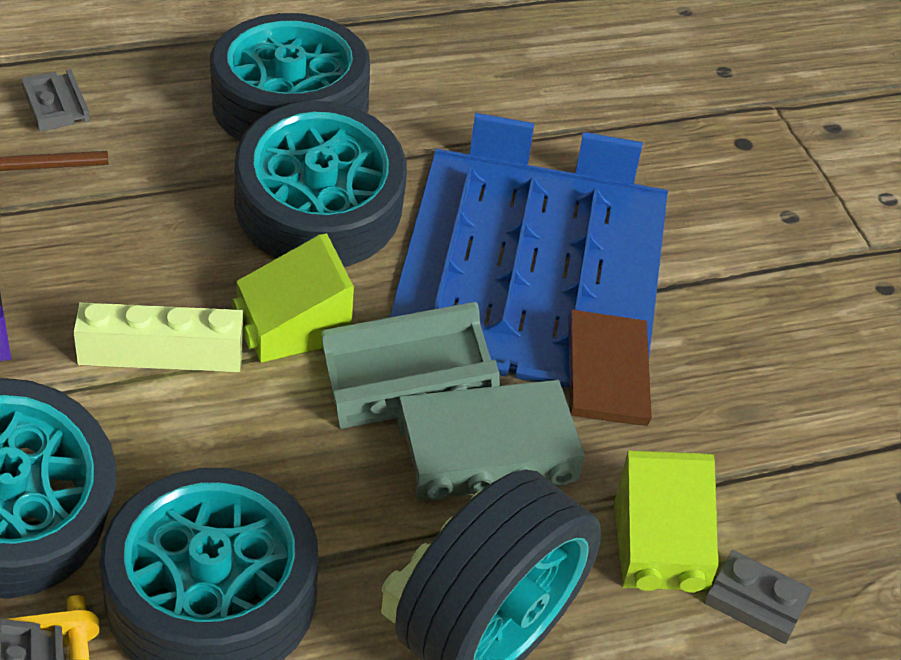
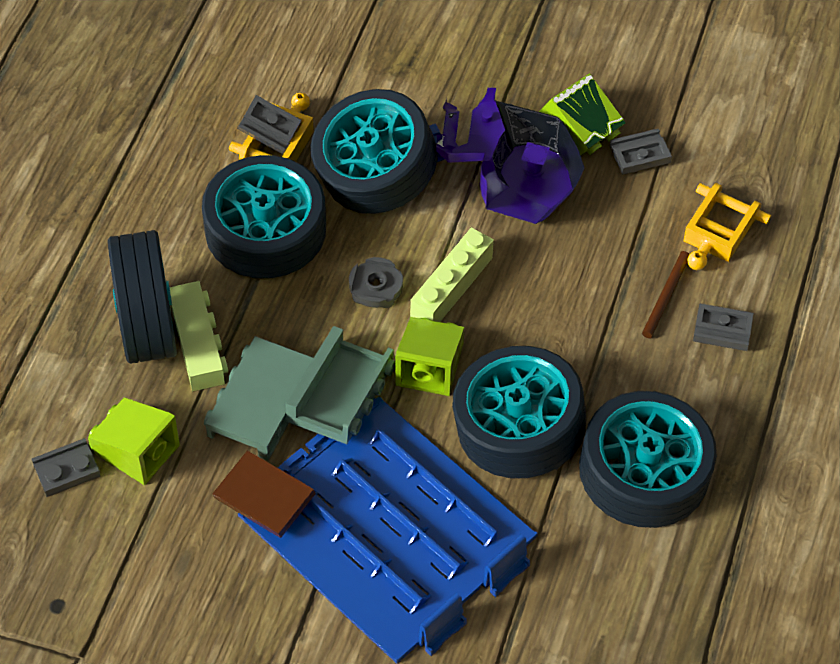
camera: 130 degrees right, 10 degrees up
none -> dark grey plate [349,257,403,308]

